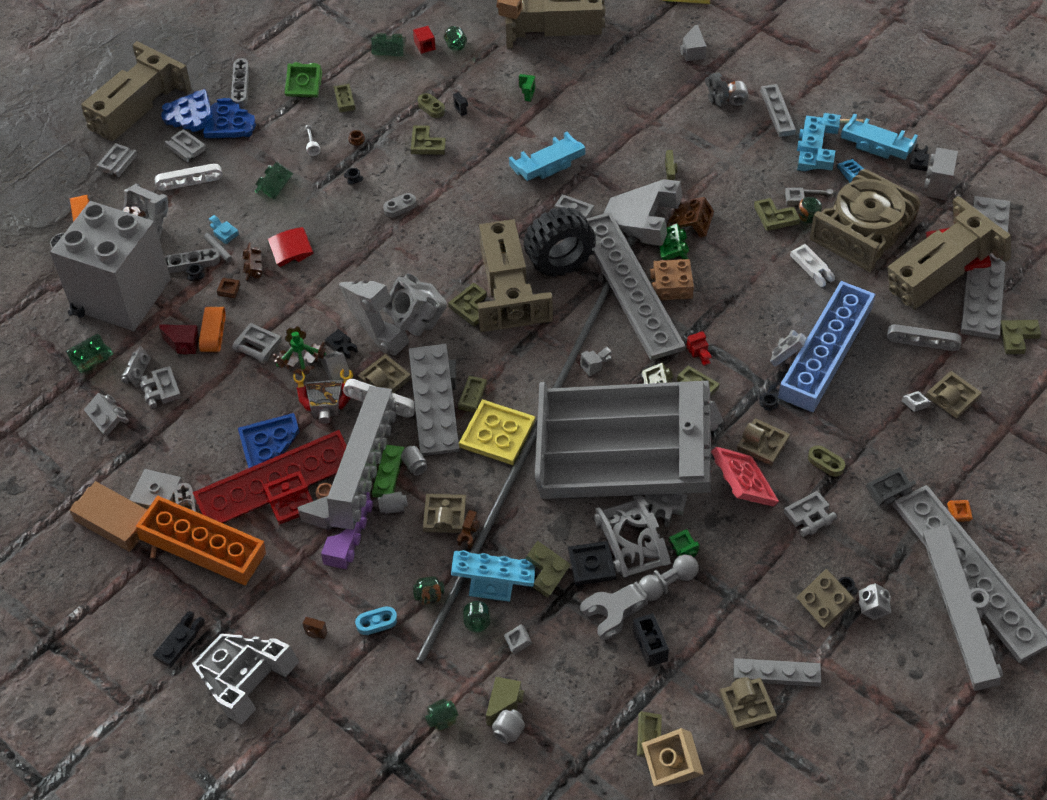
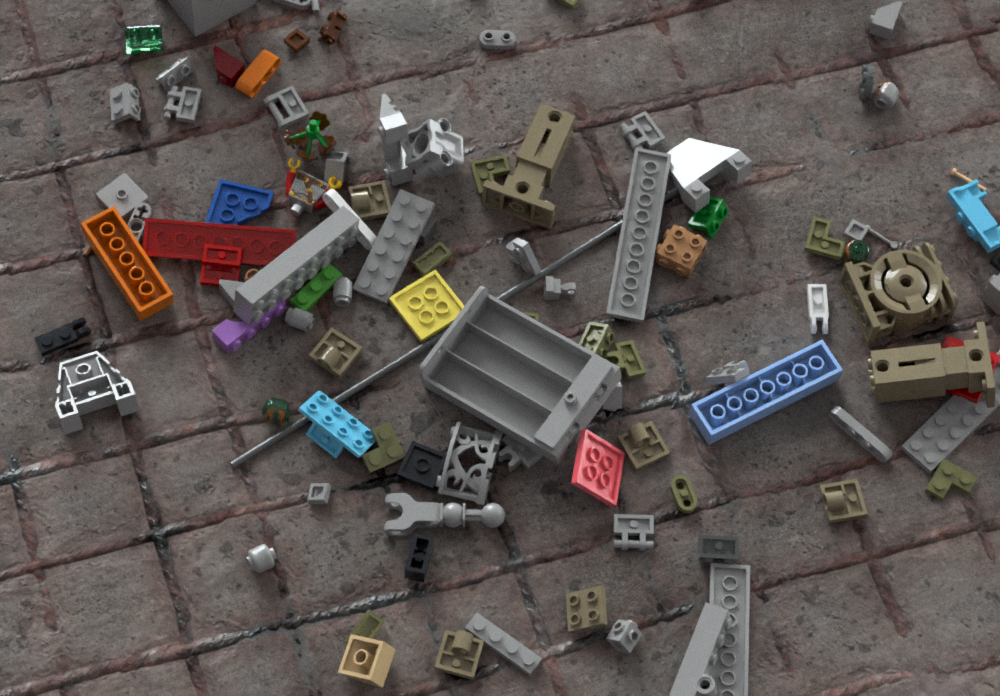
camera: 25 degrees right, 10 degrees up
medium nougat brick [70,481,147,552] -> none
black plate [186,264,205,281] -> none
red slope [268,227,314,267] -> none
reddish brown plate [302,617,328,639] -> none
black plate [325,329,358,359] -> none
medium azure plate [355,606,397,635] -> none
clear green head [424,698,459,731] -> none
reddish brown plate [457,510,480,549] -> none
clear green head [463,601,491,633] -> none
olive slope [486,677,525,726] -> none
medium azure bracket [509,132,585,181] -> none
black tyre [523,207,596,277] -> none
olive plate [665,150,677,181] -> none
reddish brown bracket [667,197,714,237] -> none
green bracket [668,529,700,557] -> none
red piece [686,331,712,366] -> none
black plate [759,393,779,411] -> none
light grey plate [761,84,796,137] -> none
medium azure bracket [797,113,841,171] -> none
dark azure slope [837,159,864,183] -> none
black plate [838,577,858,595] -> none
light grey tile [902,391,930,412] -> none
orange tile [947,500,973,522] -> none
none -> light grey plate [505,237,542,275]

